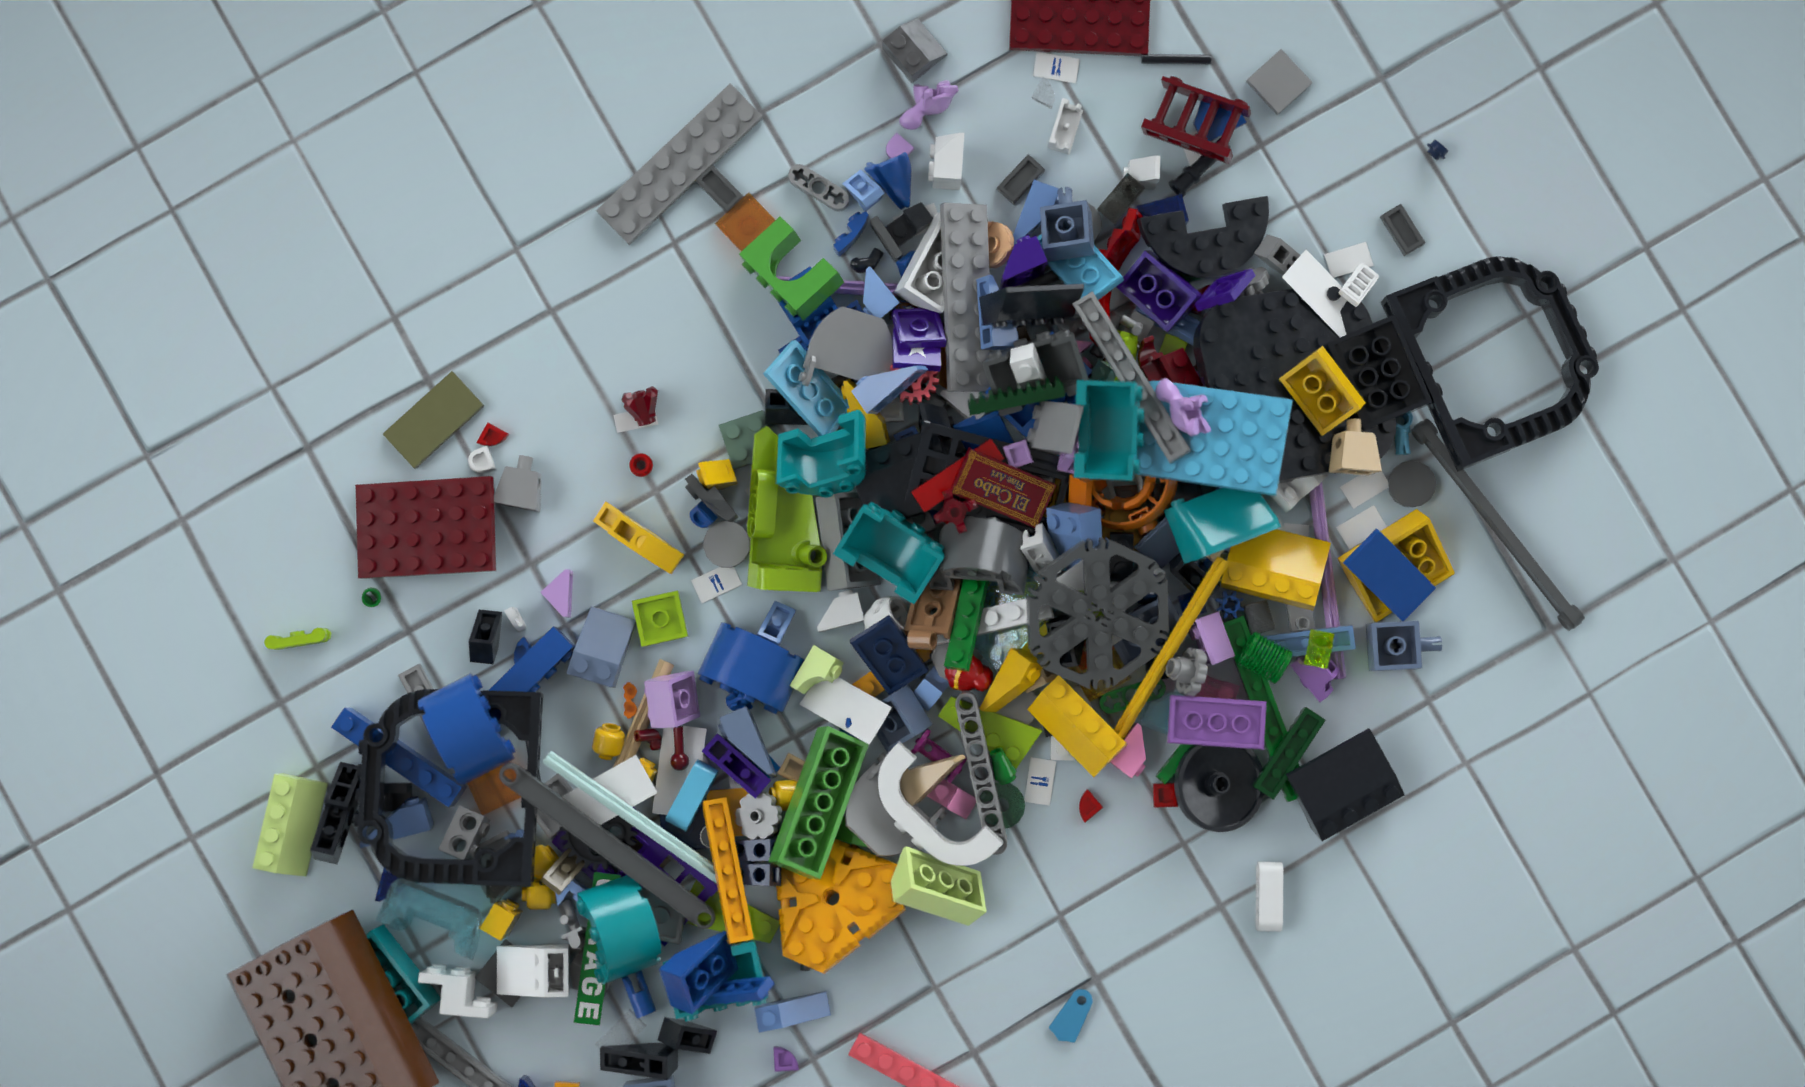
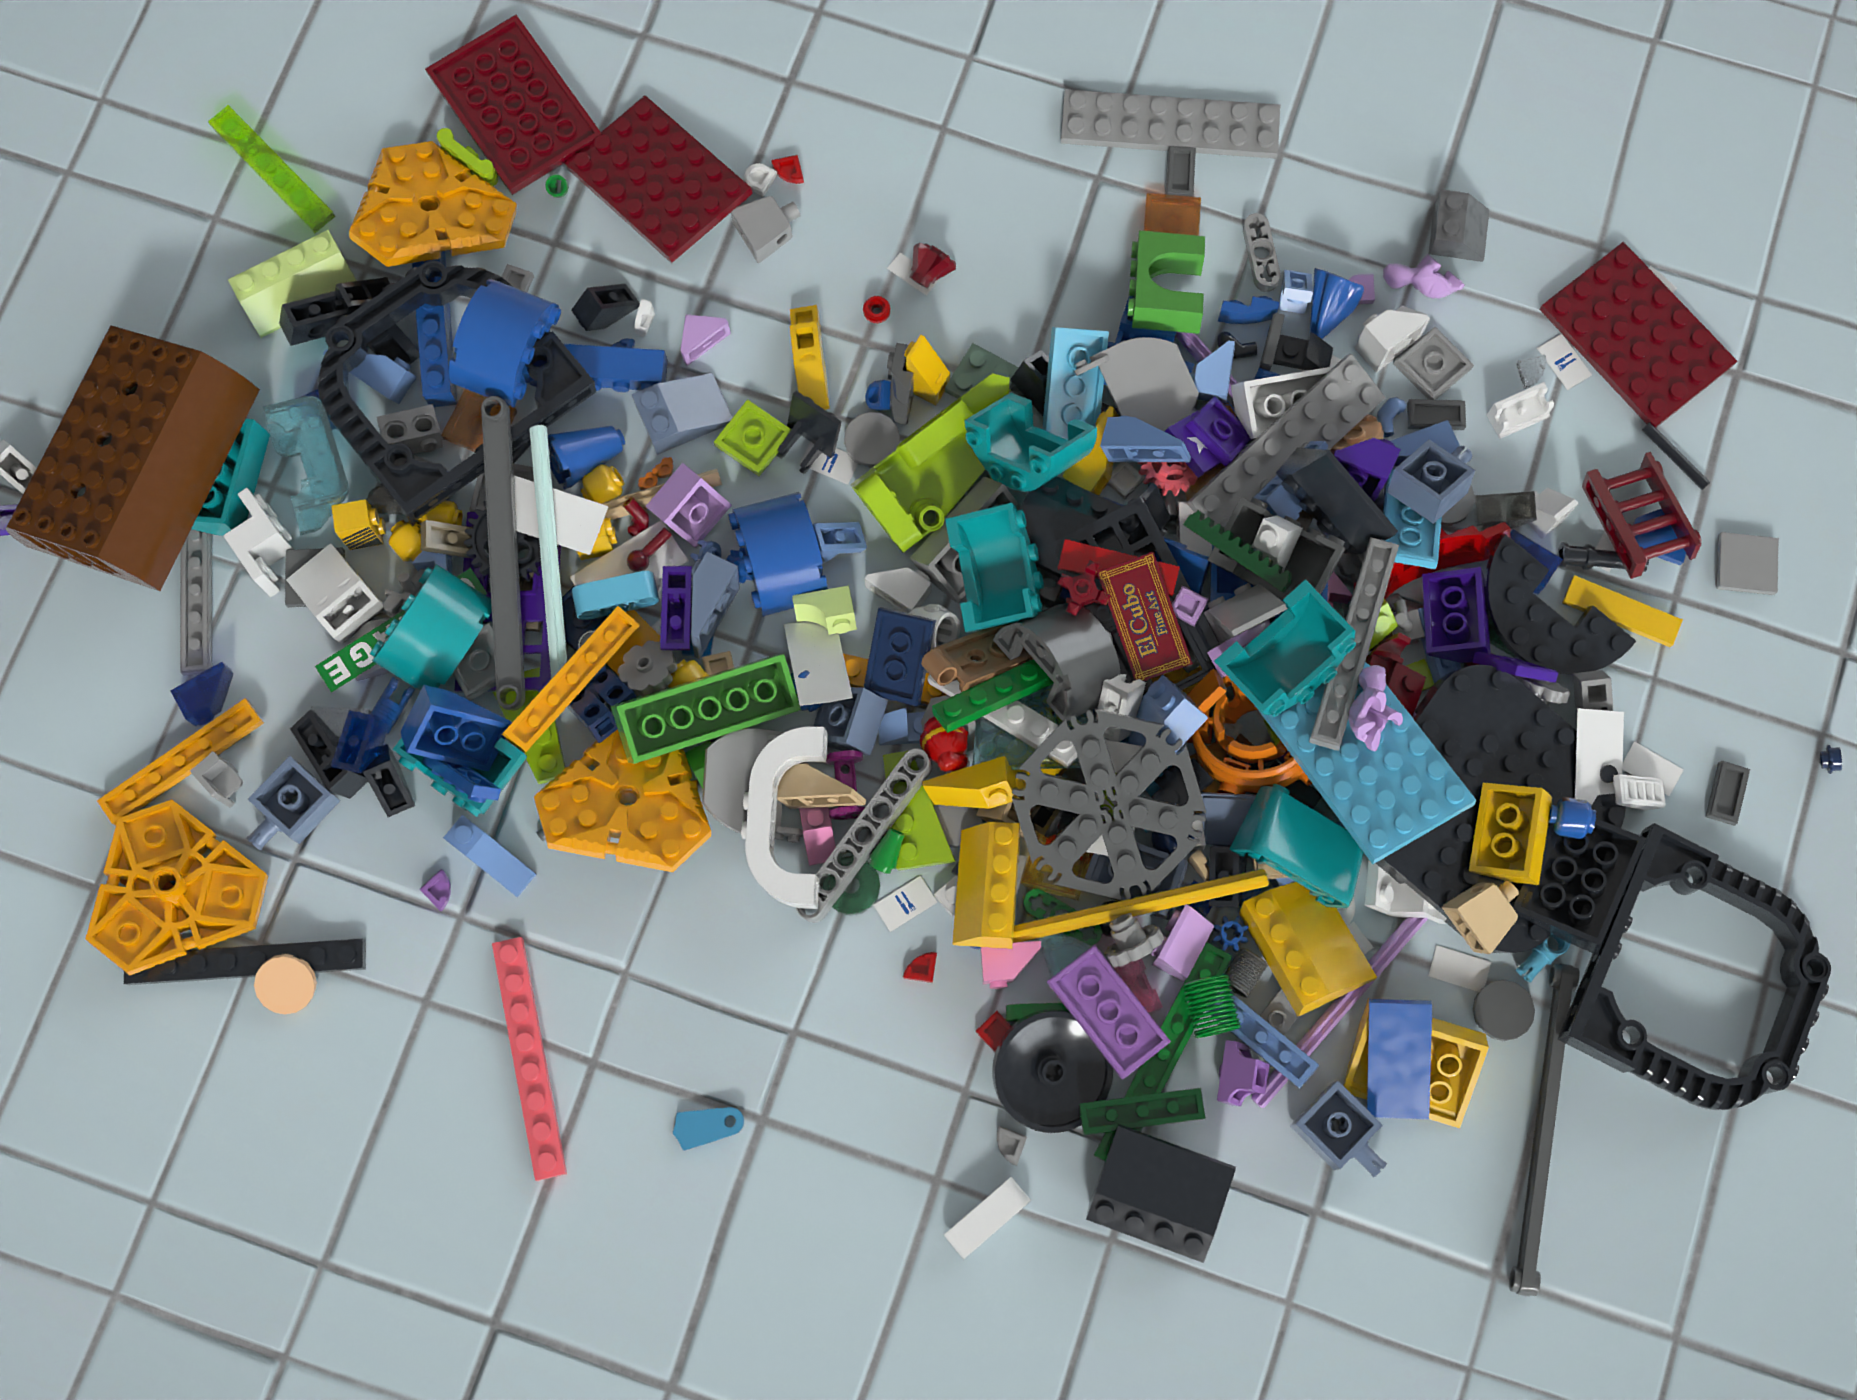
camera: 50 degrees right, 10 degrees down
olive tile [383,371,484,469] -> none
yellowish green slope [891,846,987,926] -> none
clear neon green brick [1304,629,1334,669] -> none
white sticker [1336,505,1387,549] -> none
none -> clear neon green plate [208,105,336,233]
none -> clear blue slope [331,710,389,773]
none -> light orange plate [349,141,517,267]
none -> dark red plate [425,14,602,195]
none -> blue cone [548,426,625,489]
none -> medium blue plate [690,540,722,562]
none -> black plate [777,391,842,474]
none -> light grey tile [997,1126,1027,1166]
none -> tan tile [1187,849,1209,882]
none -> medium blue arm [1377,397,1406,437]
none -> light grey tile [1393,327,1474,400]
none -> blue head [1548,797,1596,839]
none -> yellow tile [1562,575,1683,647]

